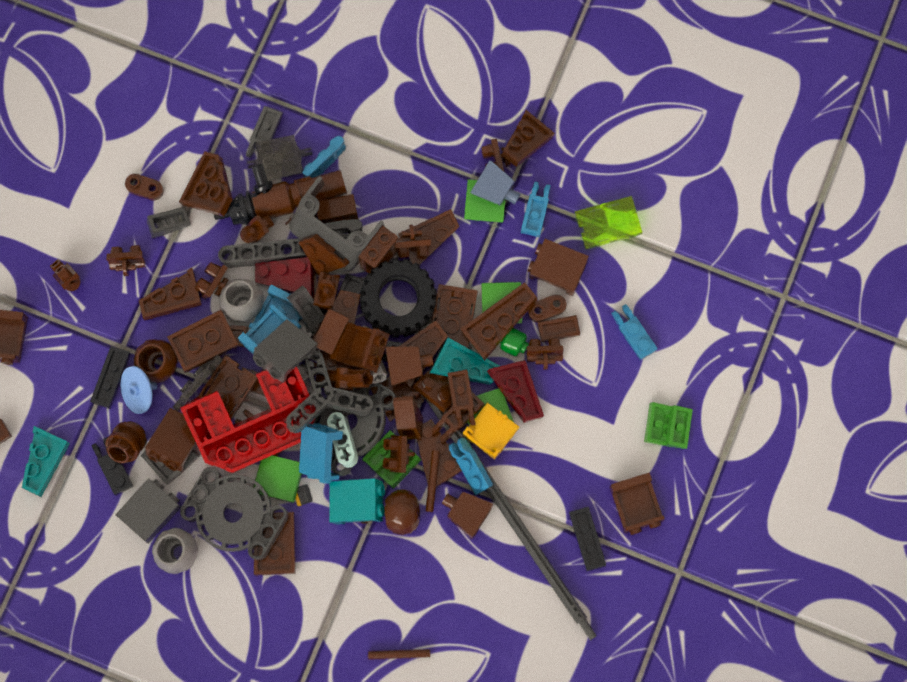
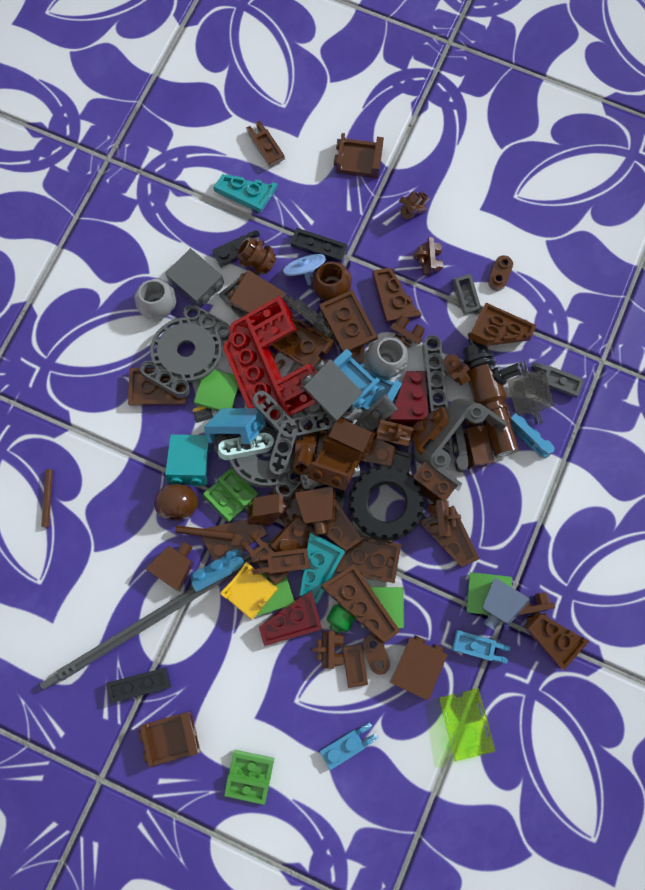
camera: 90 degrees right, 0 degrees up
reddish brown hips [383,435,415,473] -> none

